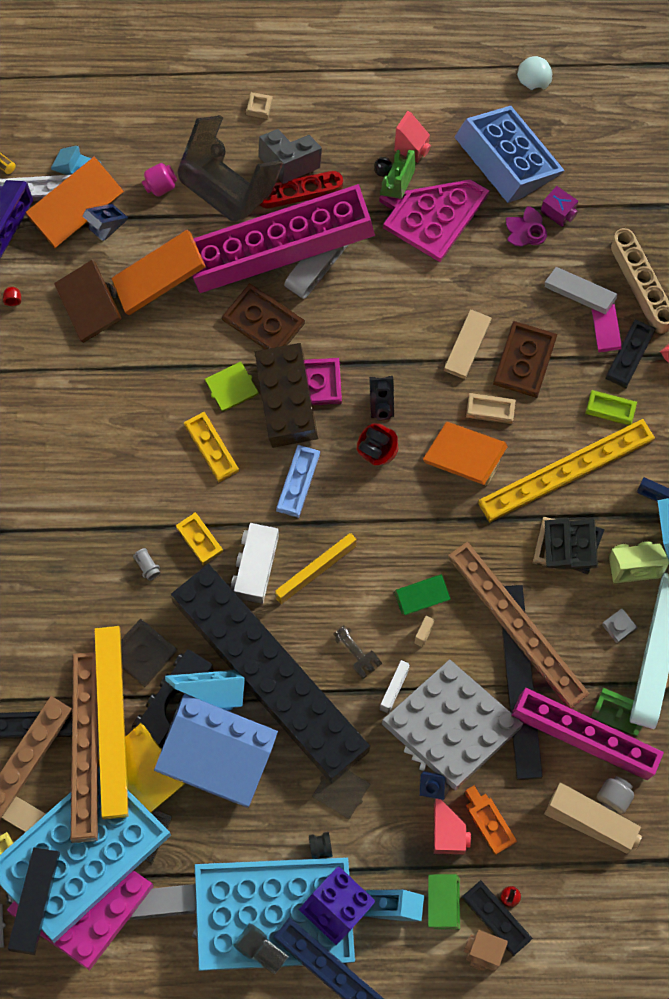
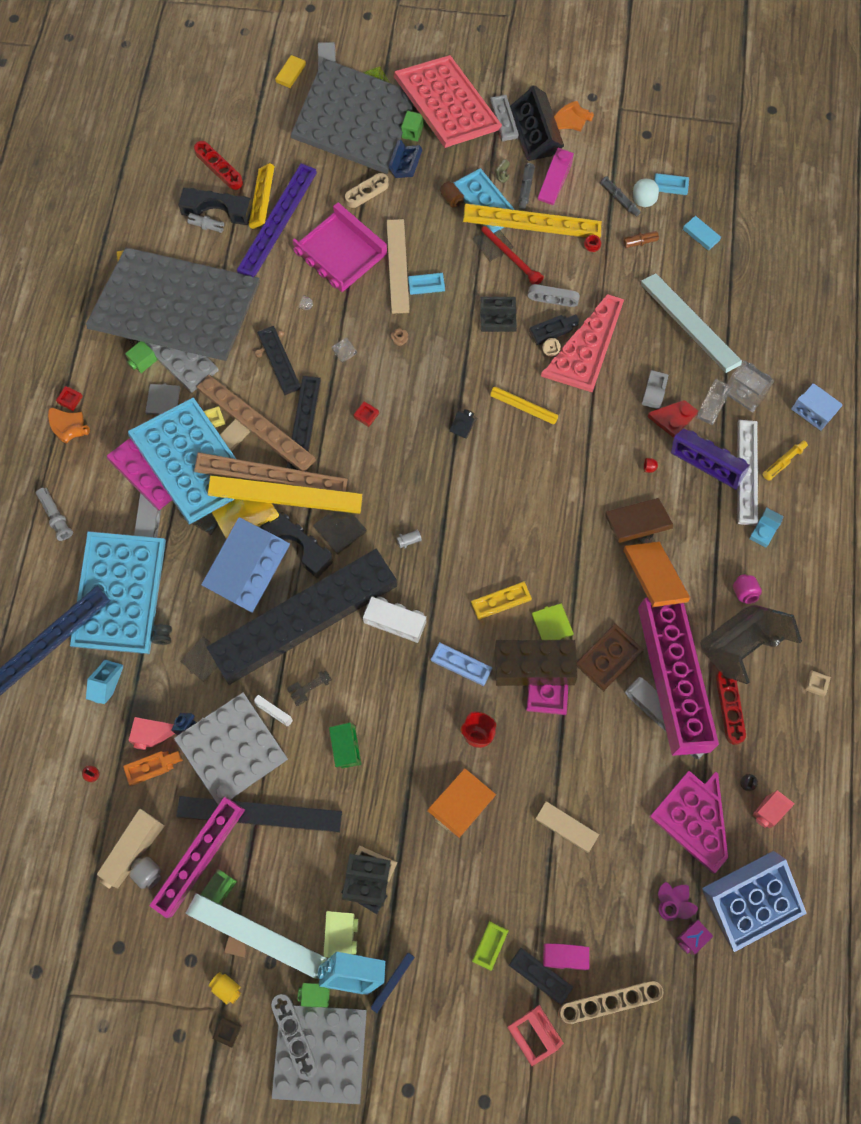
camera: 100 degrees right, 0 degrees up
black tile [8,847,60,955] -> none
orange tile [25,156,124,249] -> none
dark blue slope [82,204,128,241] -> none
medium azure slope [165,670,244,711] -> none
yellow plate [176,512,223,566] -> none
clear smoke piece [233,923,289,975] -> none
dark grey brick [258,129,322,184] -> none
yellow tile [275,533,357,605] -> none
dark purple bracket [298,866,375,945] -> none
black wheel [358,427,390,459] -> none
black hips [369,376,394,420] -> none
bright green hinge [380,150,415,199] -> none
tan tile [414,616,434,647] -> none
bright green hinge [428,874,460,930] -> none
medium nougat tile [448,541,590,708] -> none
black tile [461,880,533,957] -> none
medium nougat brick [463,929,508,972] -> none
tan tile [466,393,516,424] -> none
yellow tile [478,419,655,523] -> none
reddish brown tile [493,321,558,398] -> none
light aqua hair [517,56,553,90] -> none
light grey tile [545,267,617,314] -> none
light grey plate [602,609,637,643] -> none

